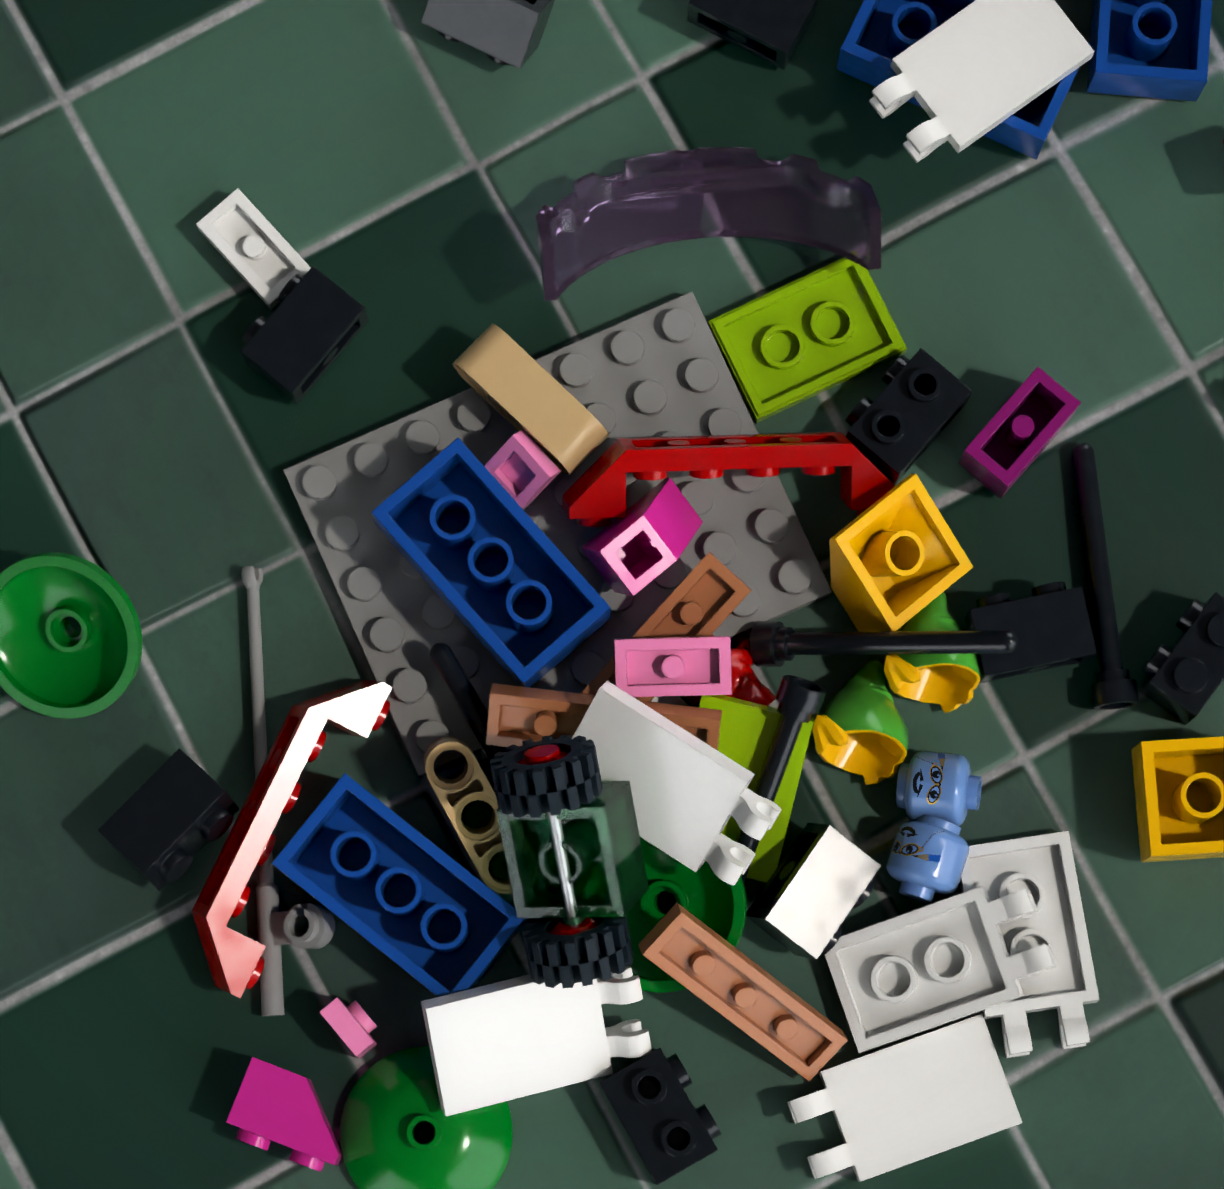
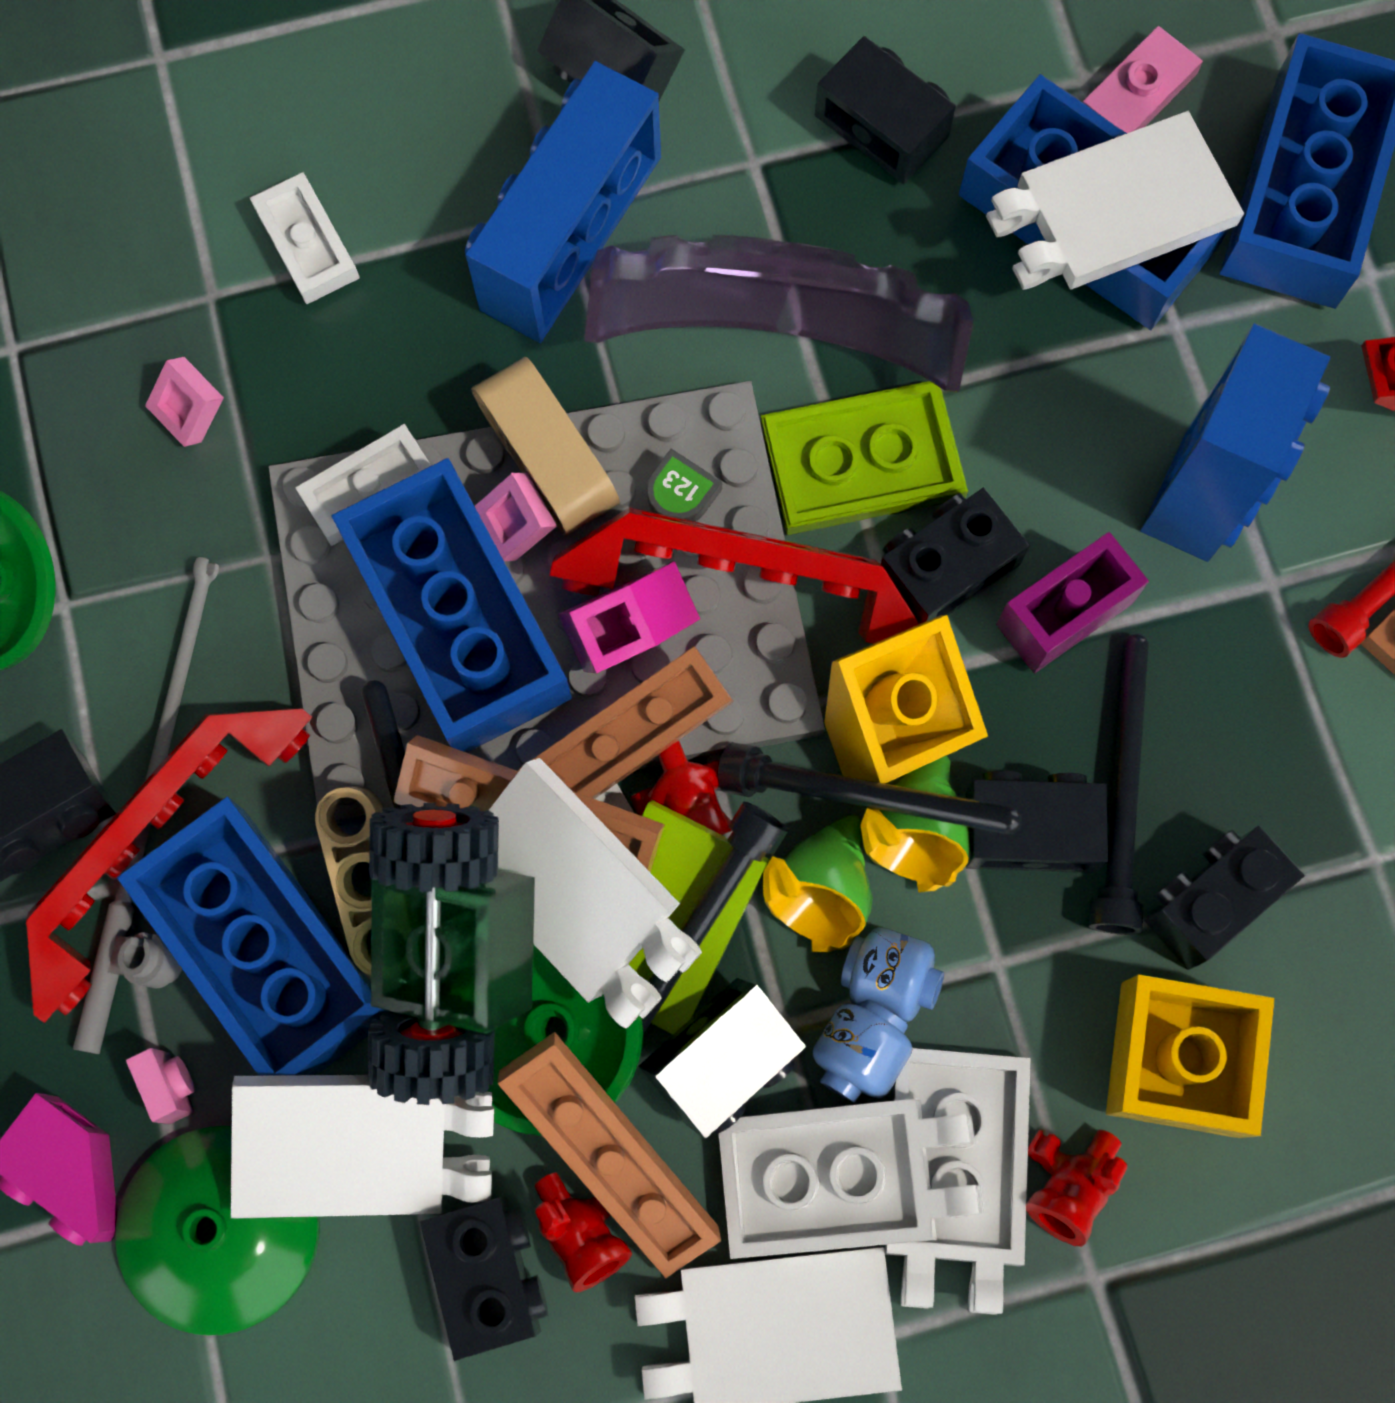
camera: 15 degrees right, 5 degrees down
black brick [241,266,369,405] -> none
bright pink plate [614,636,732,697] -> none
none -> bright pink plate [145,357,224,447]
none -> white plate [295,424,431,547]
none -> blue brick [465,61,661,344]
none -> red piece [534,1172,632,1293]
none -> tile [647,448,723,521]
none -> red piece [1026,1129,1128,1247]
none -> blue brick [1140,323,1331,562]

